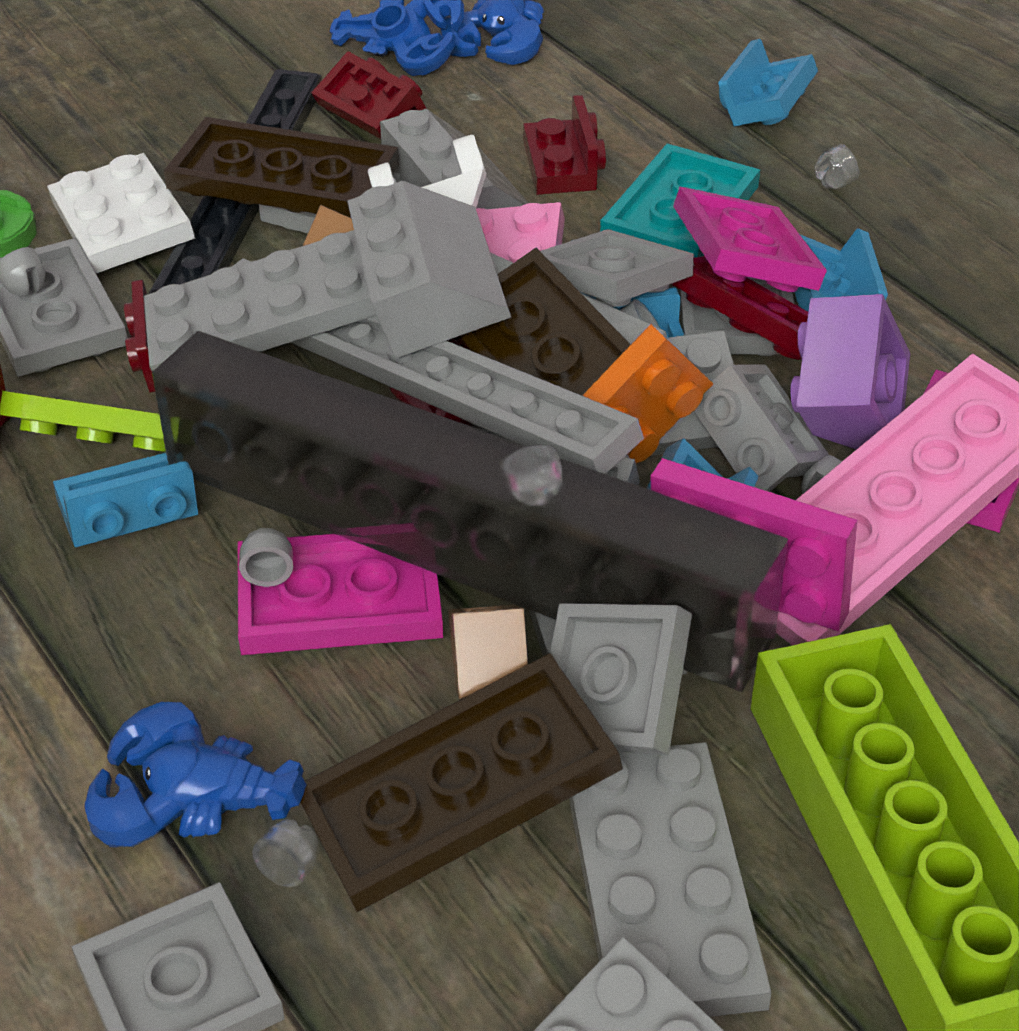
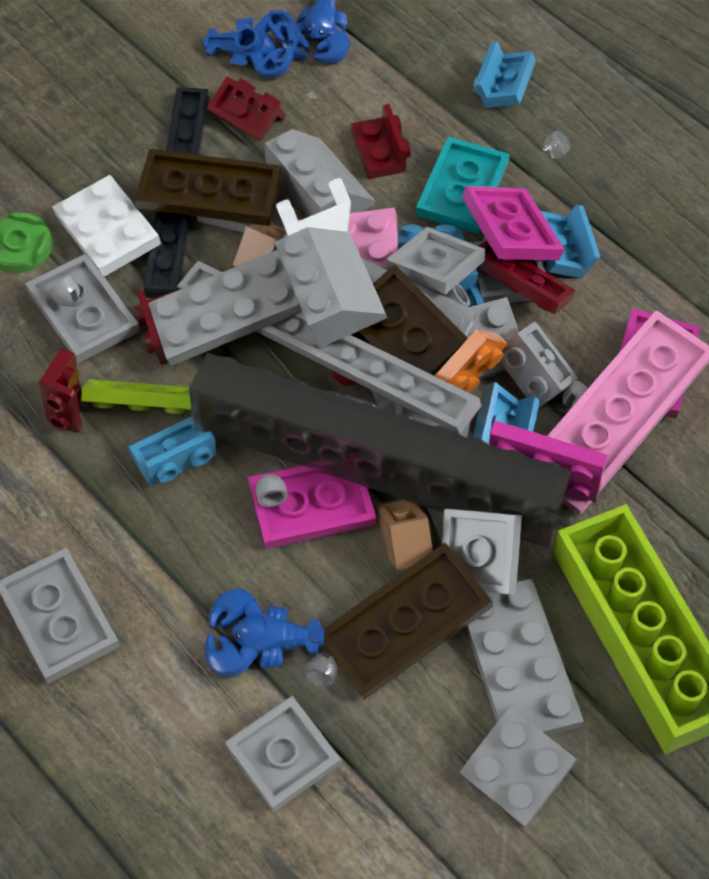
camera: 10 degrees left, 15 degrees up
clear hinge [502,445,563,506] -> none
medium lavender slope [791,294,910,450] -> none

